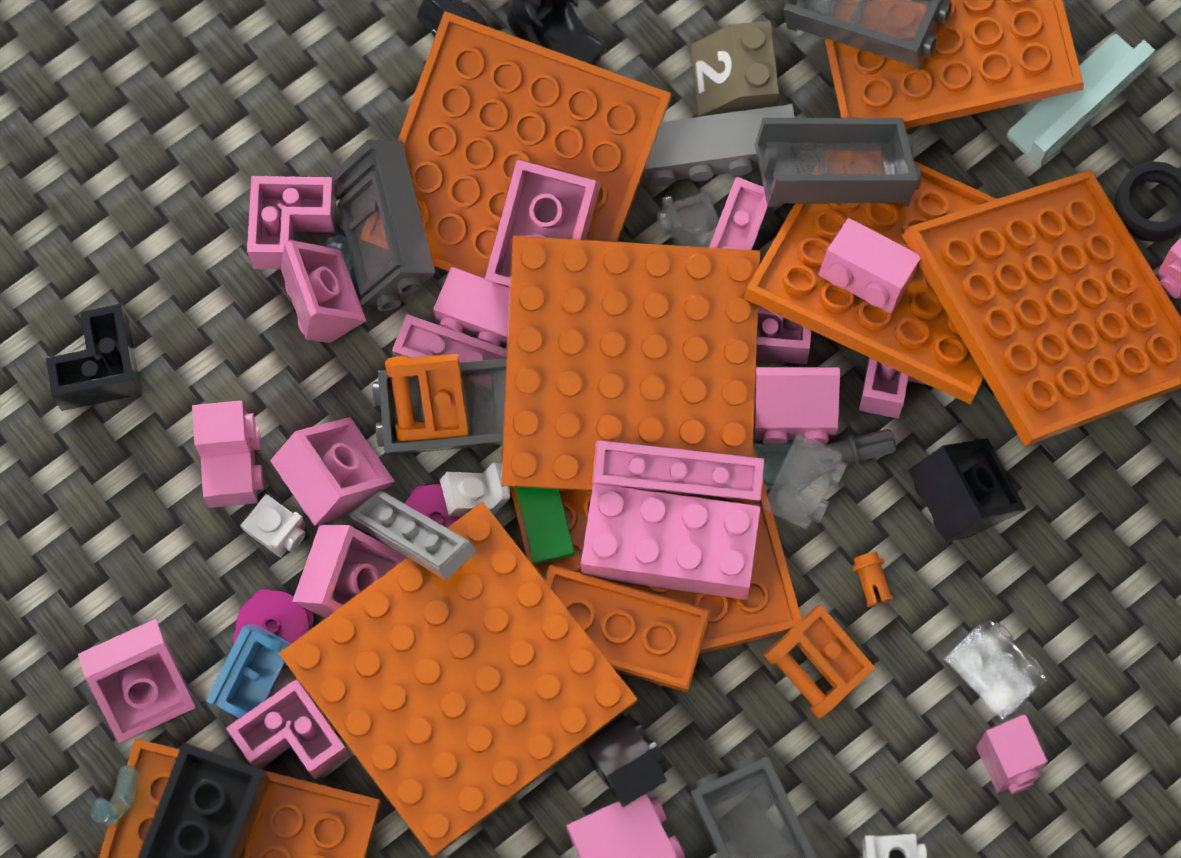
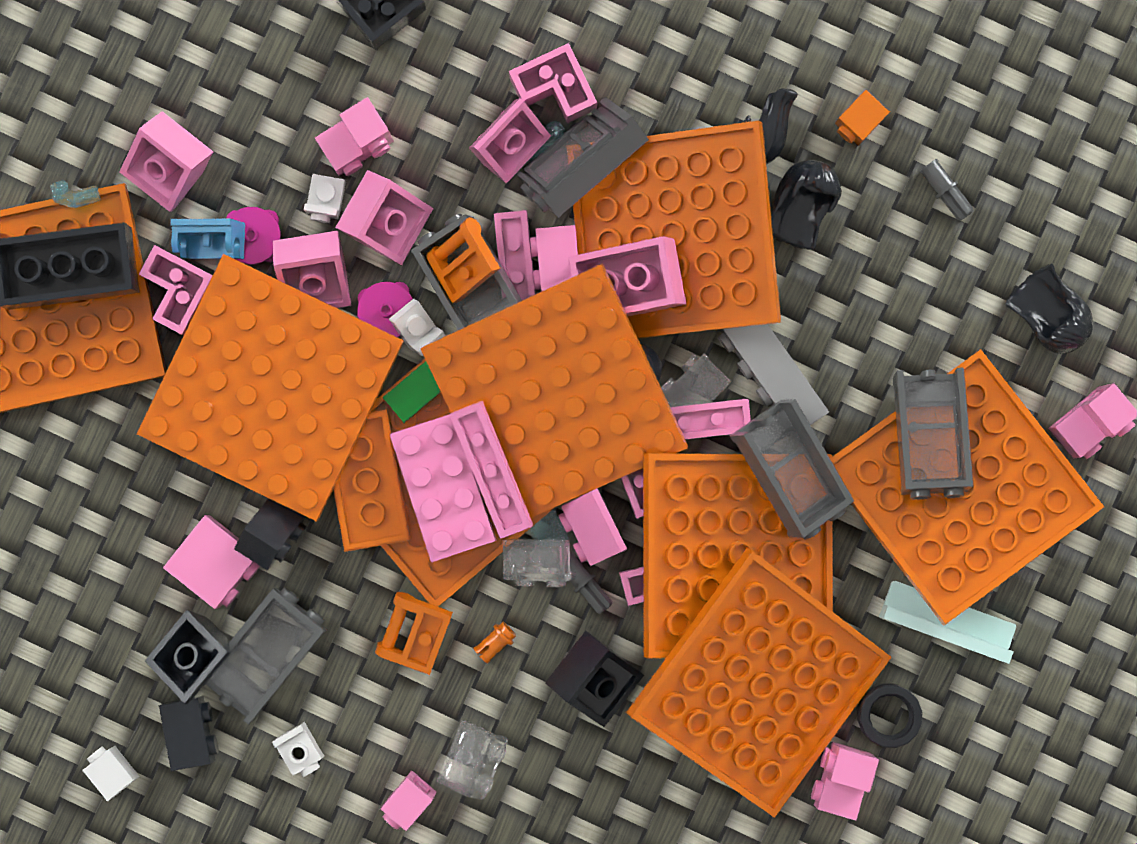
camera: 60 degrees right, 15 degrees up
light grey tile [350,490,476,580] -> none
dark tan slope [691,21,779,117] -> none
bright pink brick [818,218,921,313] -> none

